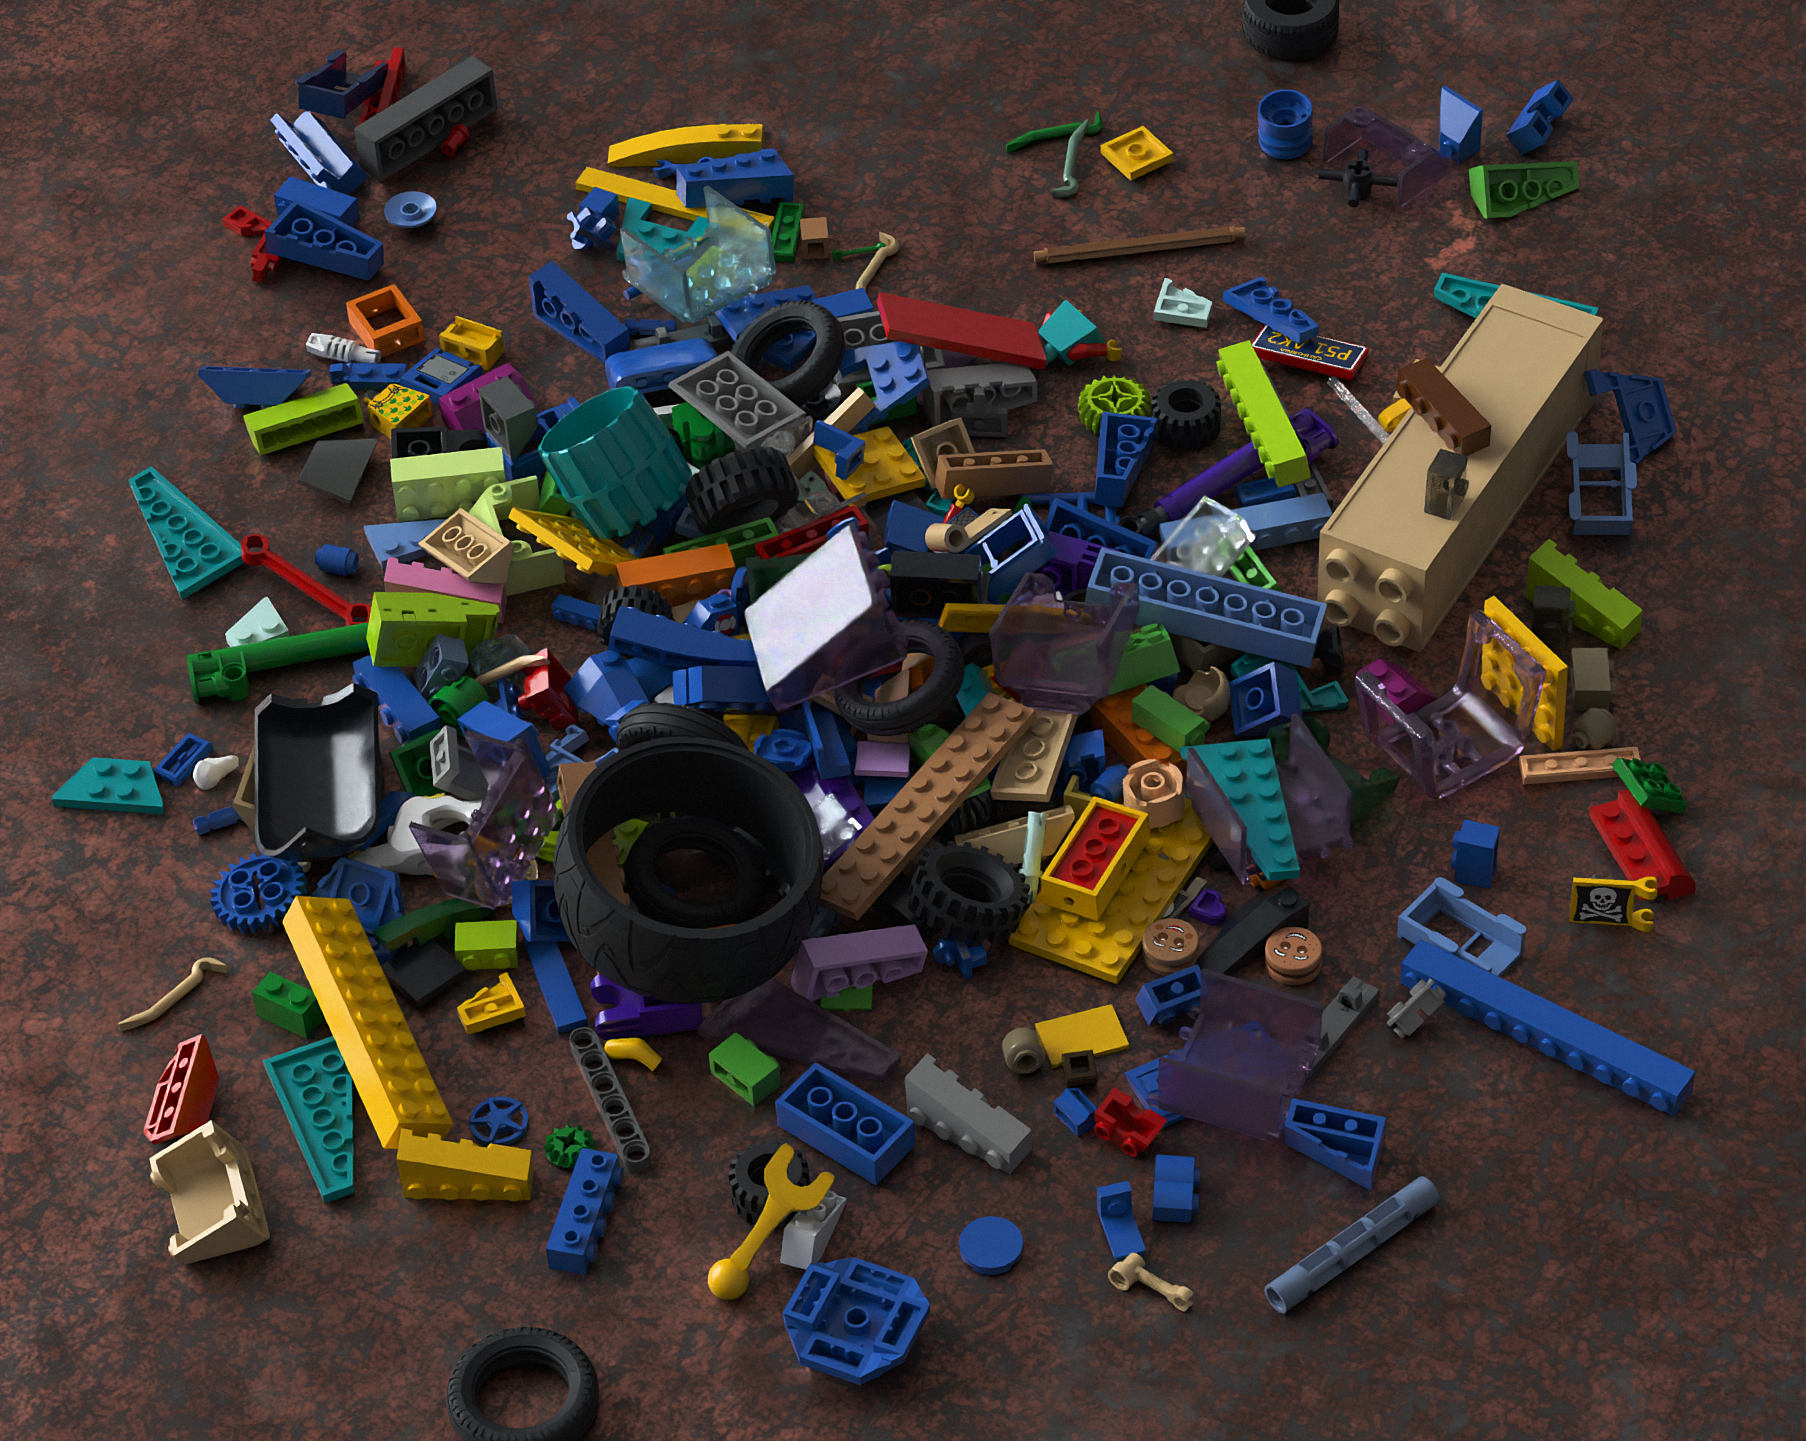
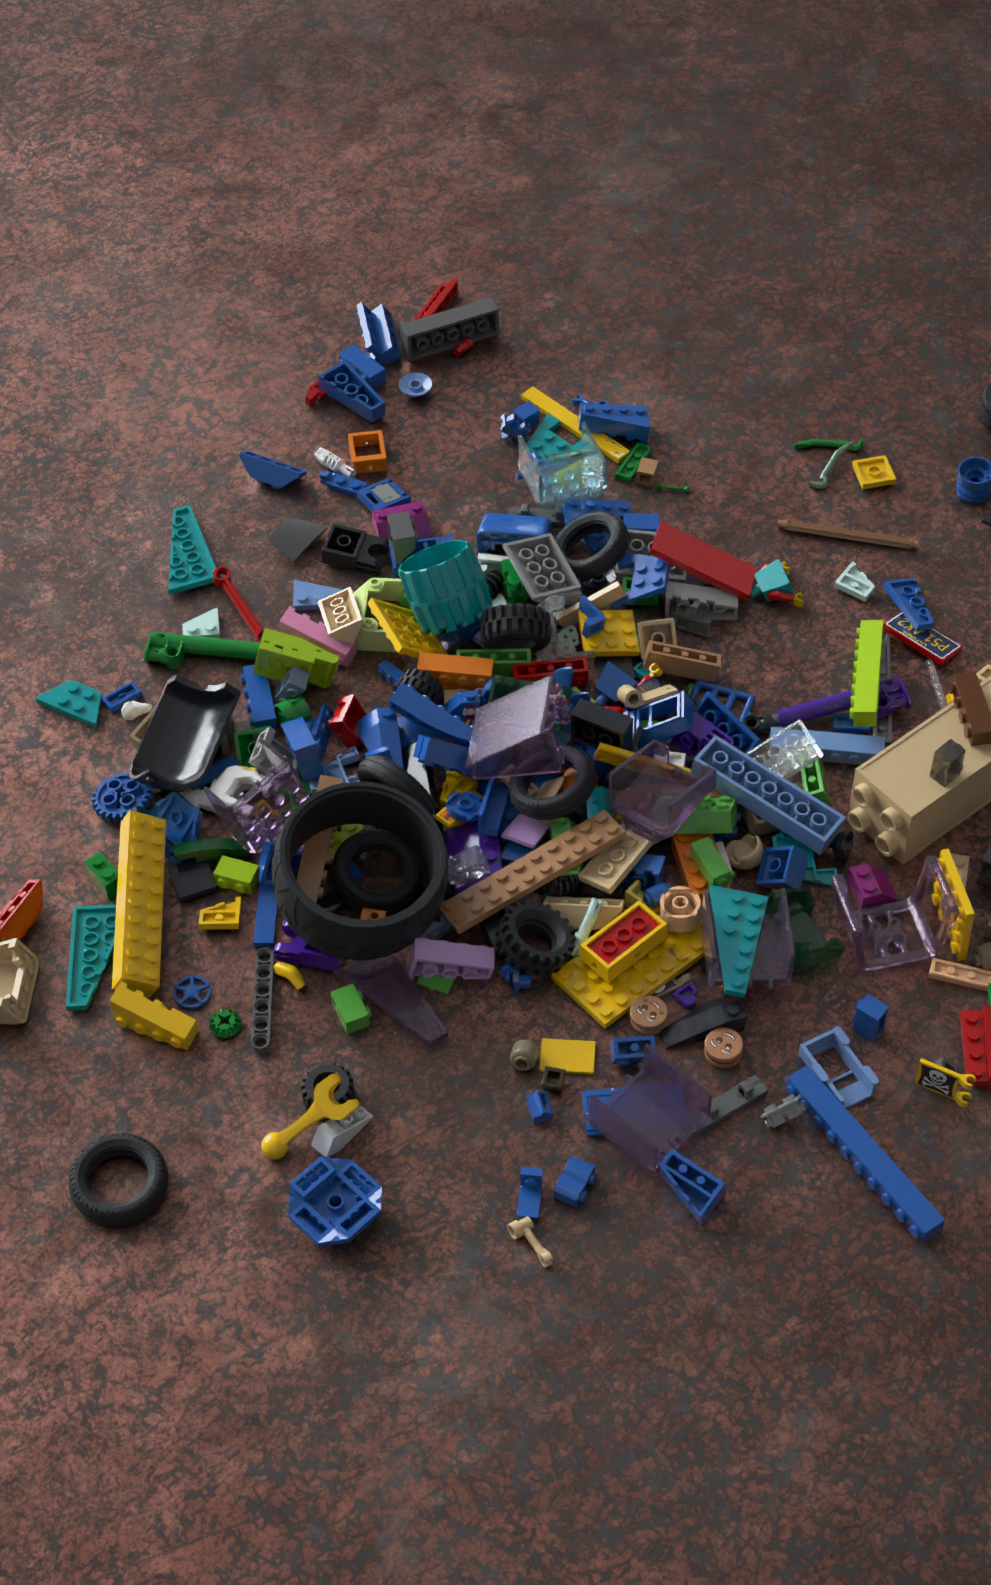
camera: 20 degrees right, 5 degrees up
tan piece [119,957,228,1031] -> none
blue axle [193,806,243,835] -> none
red tile [222,205,272,236] -> none
lime brick [243,383,364,456] -> none
dark blue piece [296,50,387,119] -> none
blue brick [315,544,359,576] -> none
yellow torso [363,384,433,440] -> none
yellowish green brick [390,447,507,522] -> none
yellow hinge [439,316,505,371] -> none
clear light blue piece [469,634,532,689] -> none
tan piece [475,655,550,687] -> none
blue wedge [528,261,630,364] -> none
blue brick [546,1148,624,1275] -> none
yellow wedge [608,124,766,167] -> none
blue axle [624,319,677,336] -> none
blue brick [775,1062,916,1185] -> none
tan piece [856,232,900,292] -> none
light grey wedge [905,1053,1032,1174] -> none
blue tile [959,1216,1024,1275] -> none
lime gear [1078,375,1152,435] -> none
blue wedge [1094,412,1158,507] -> none
red cylinder [1094,1087,1168,1157] -> none
black tyre [1152,379,1221,450] -> none
sand blue piece [1264,1176,1440,1313] -> none

